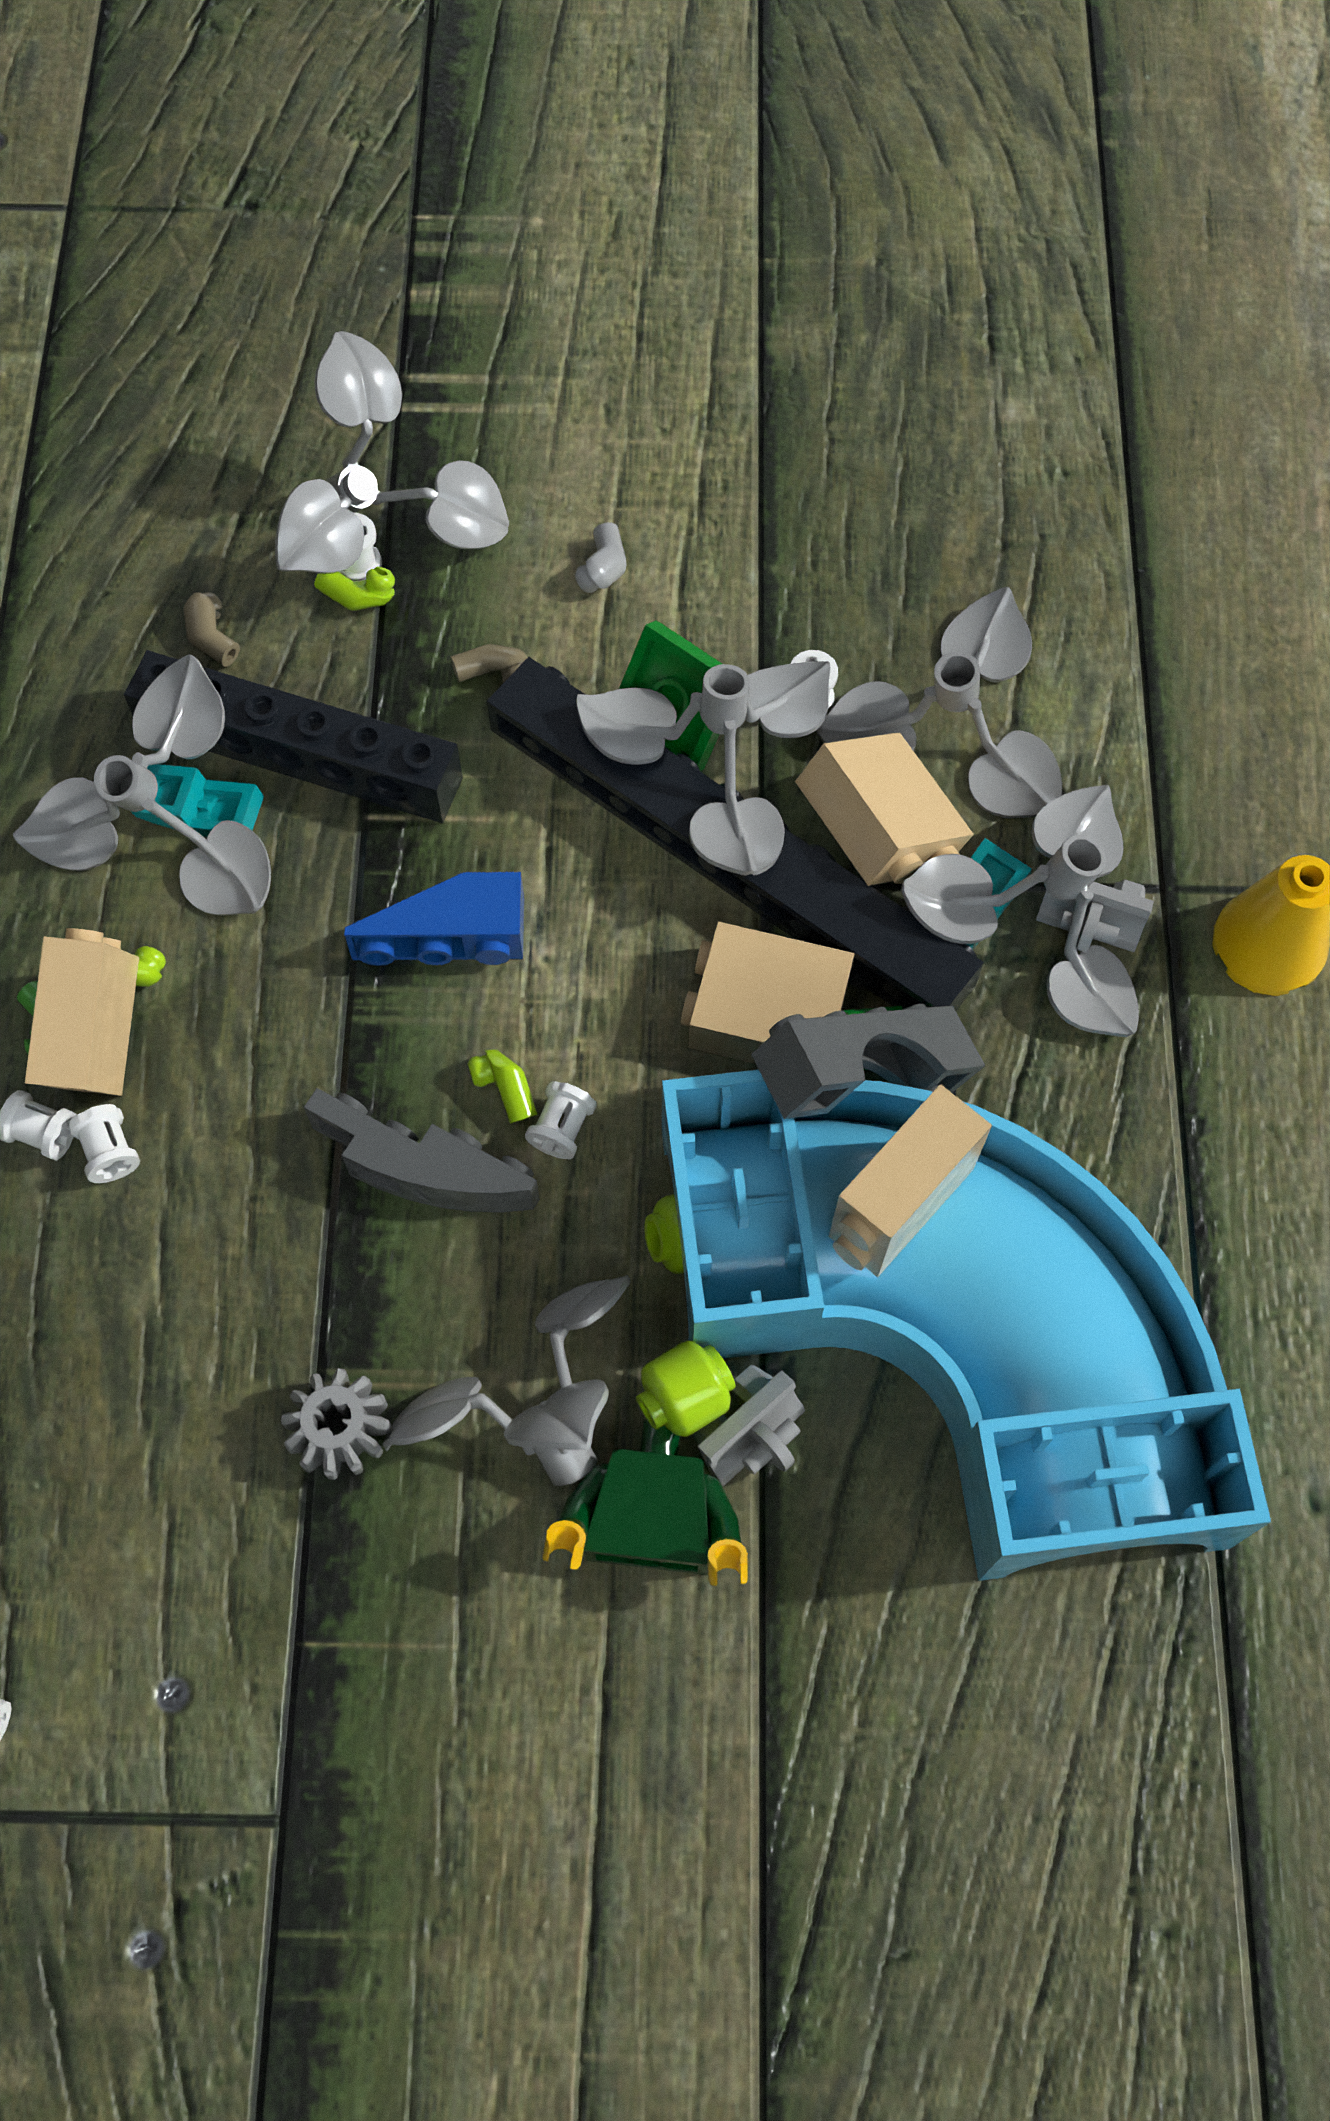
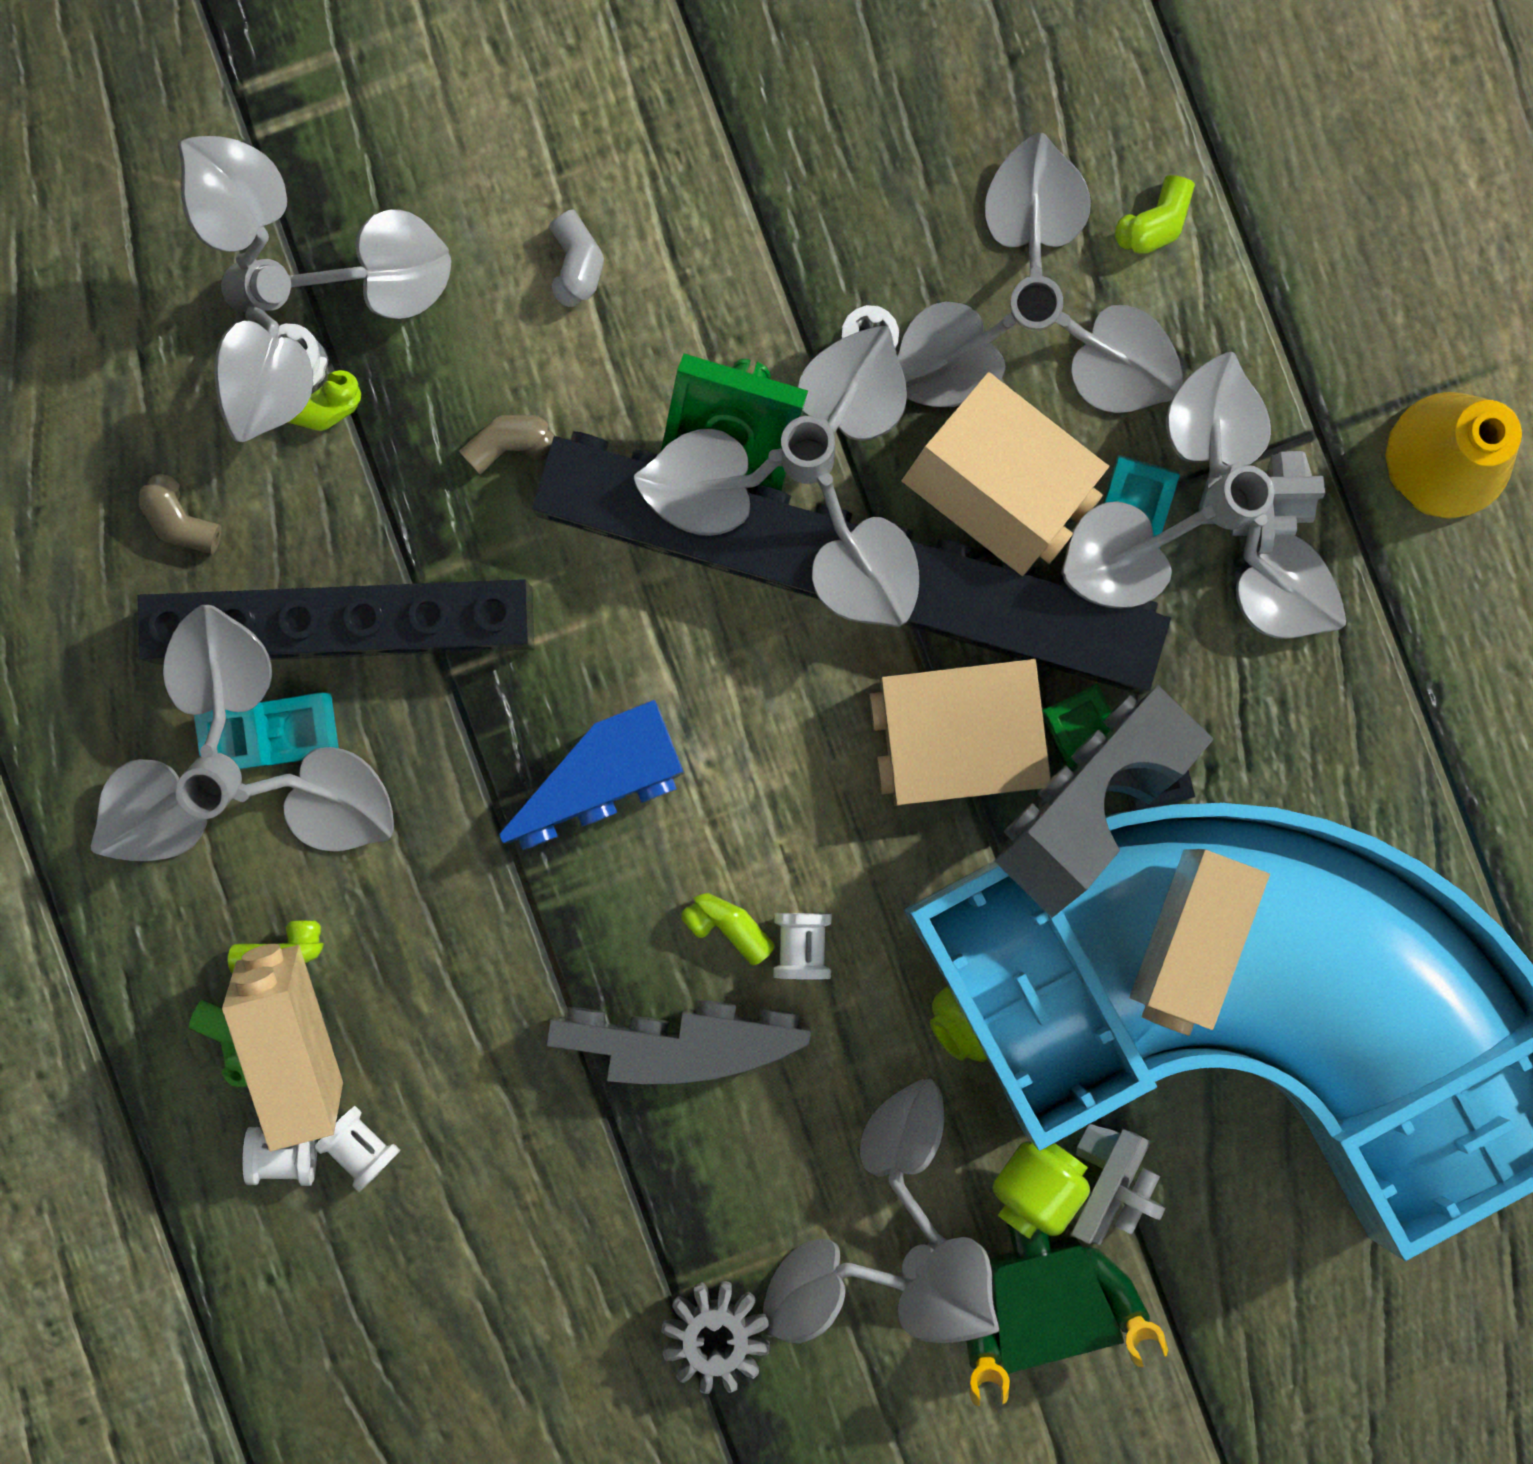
camera: 20 degrees left, 20 degrees up
none -> lime arm [1115,175,1195,254]

